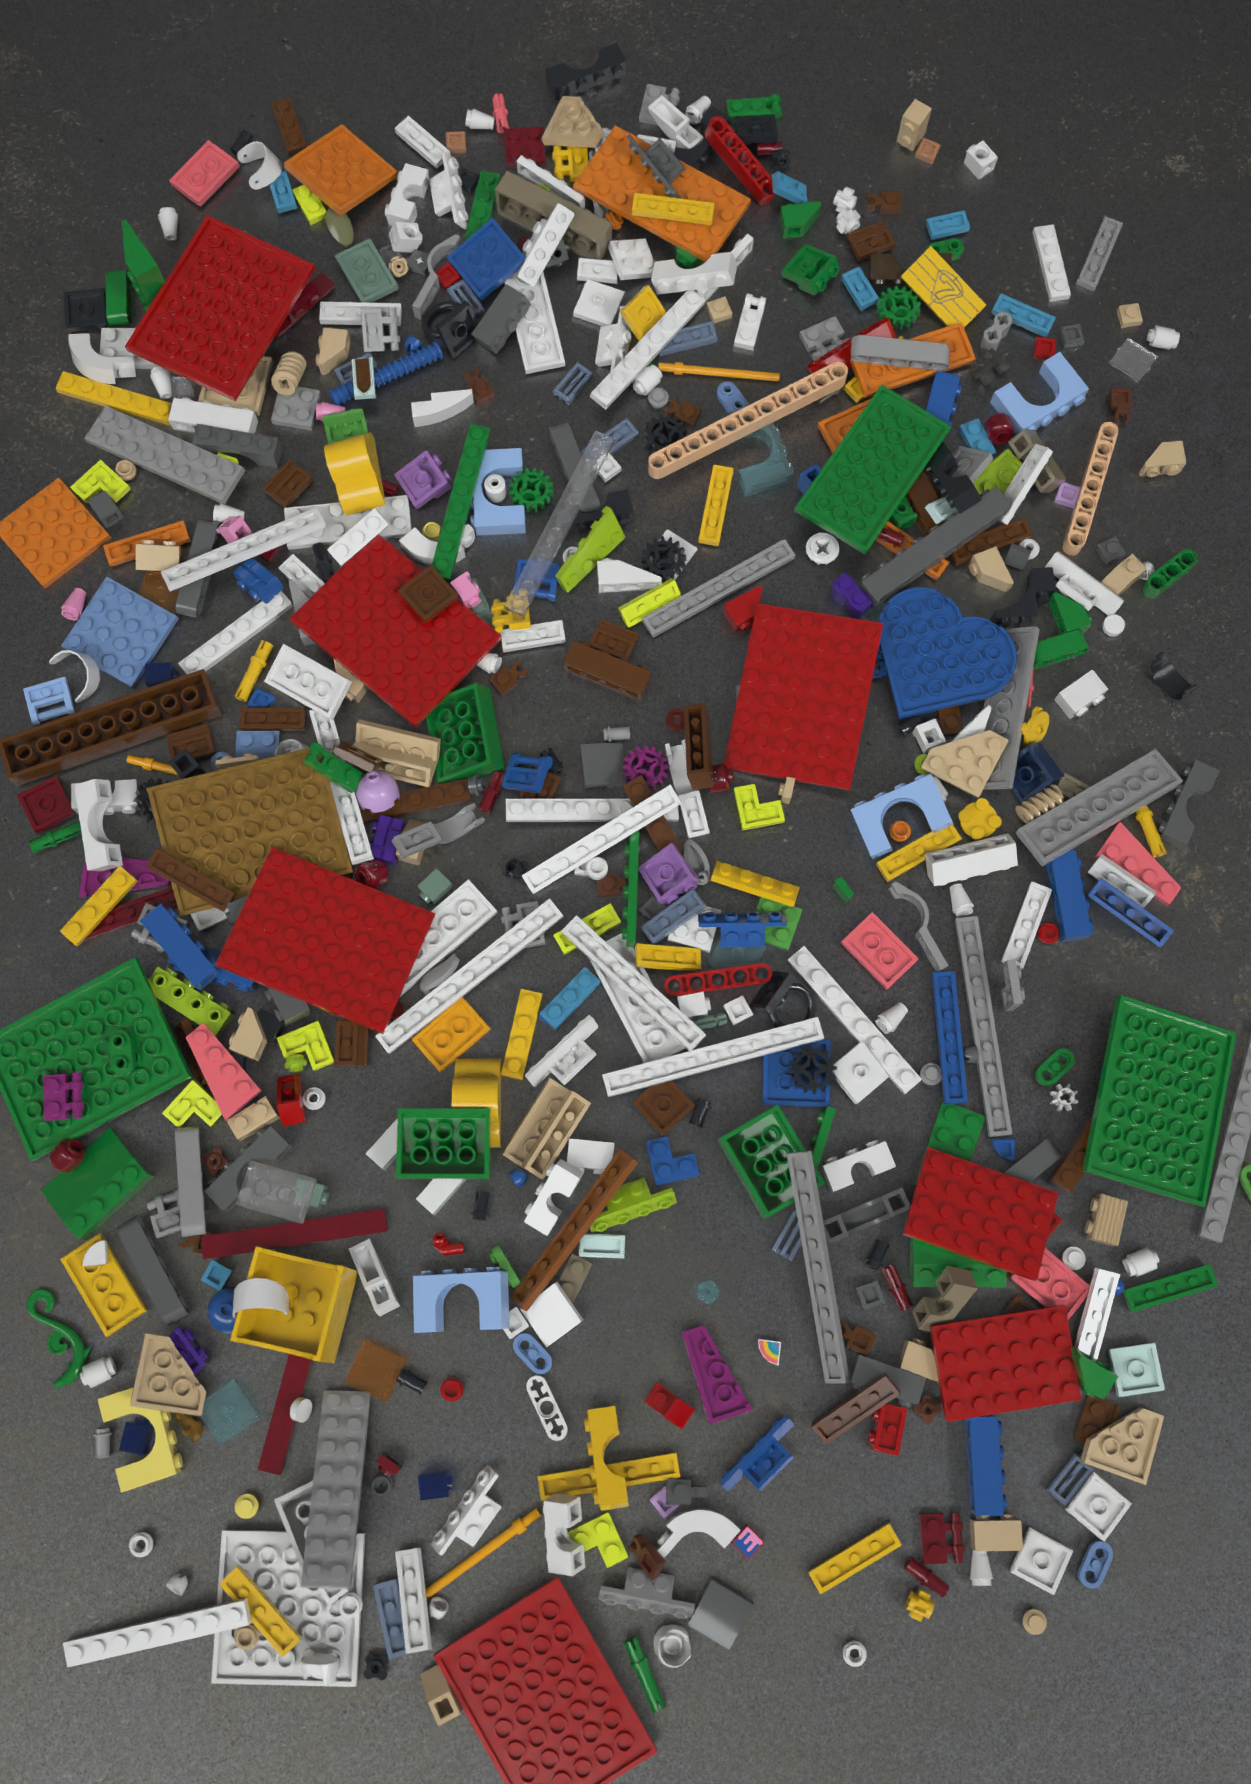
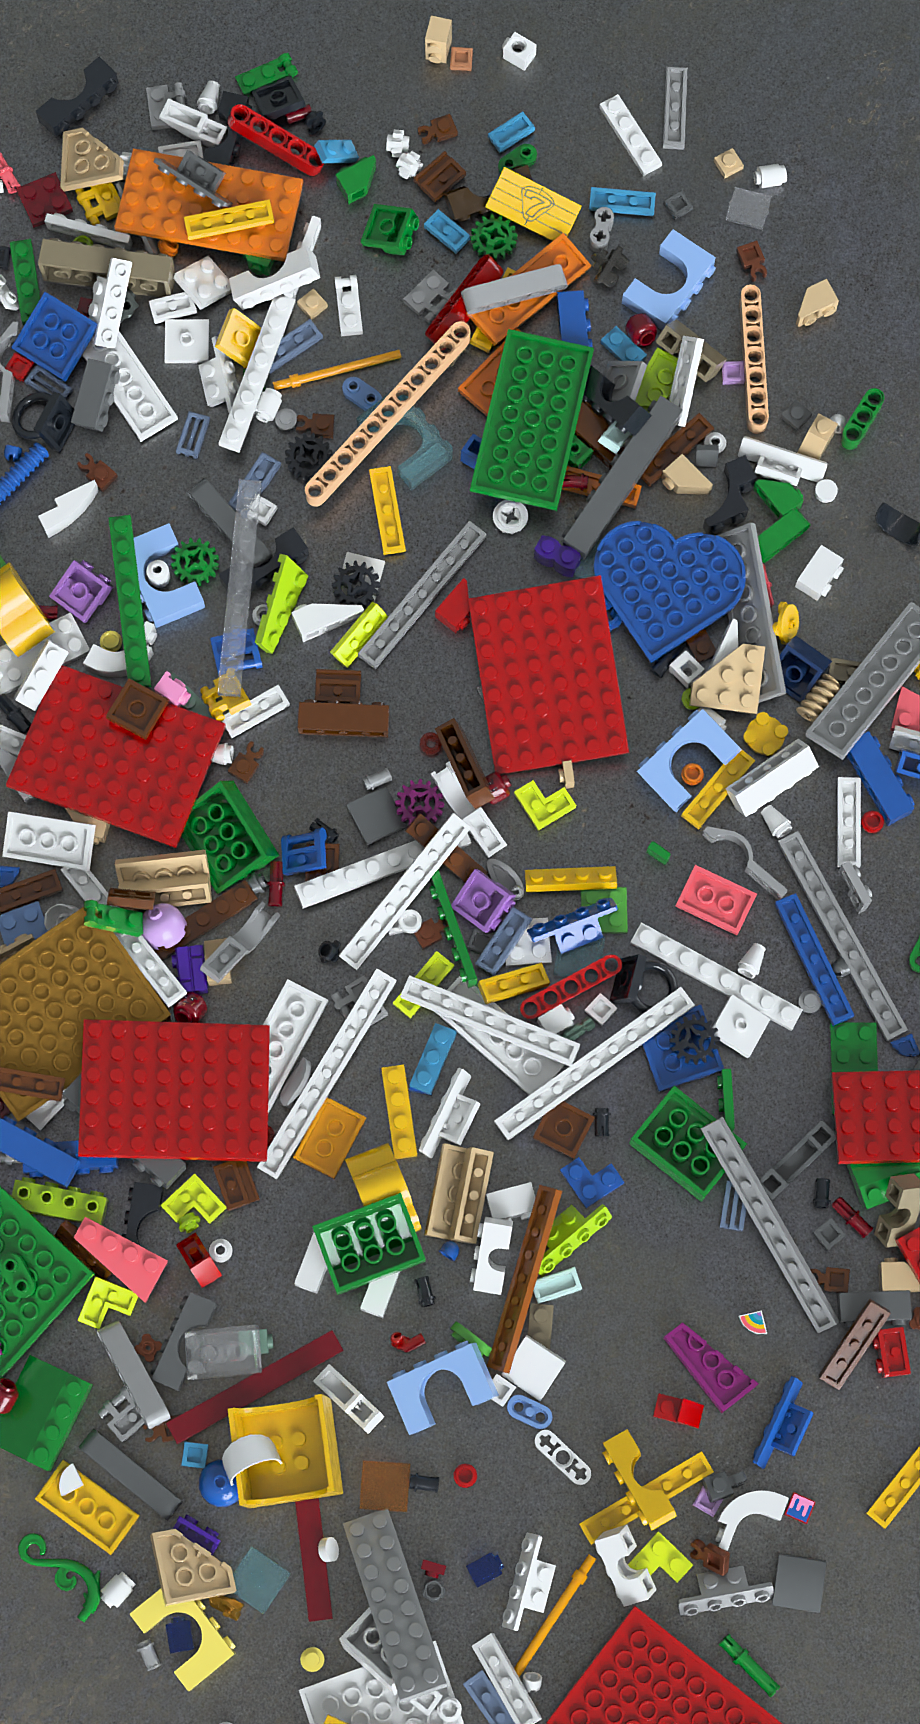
camera: 20 degrees left, 0 degrees up
tan brick [226,1096,280,1142] -> none
tan slope [229,1007,267,1062] -> none
sand green brick [417,868,453,906] -> none
white hair [653,1624,691,1668] -> none
clear light blue plate [697,1281,720,1304] -> none
white arch [820,1140,896,1193] -> none
red tile [1033,337,1057,360] -> none

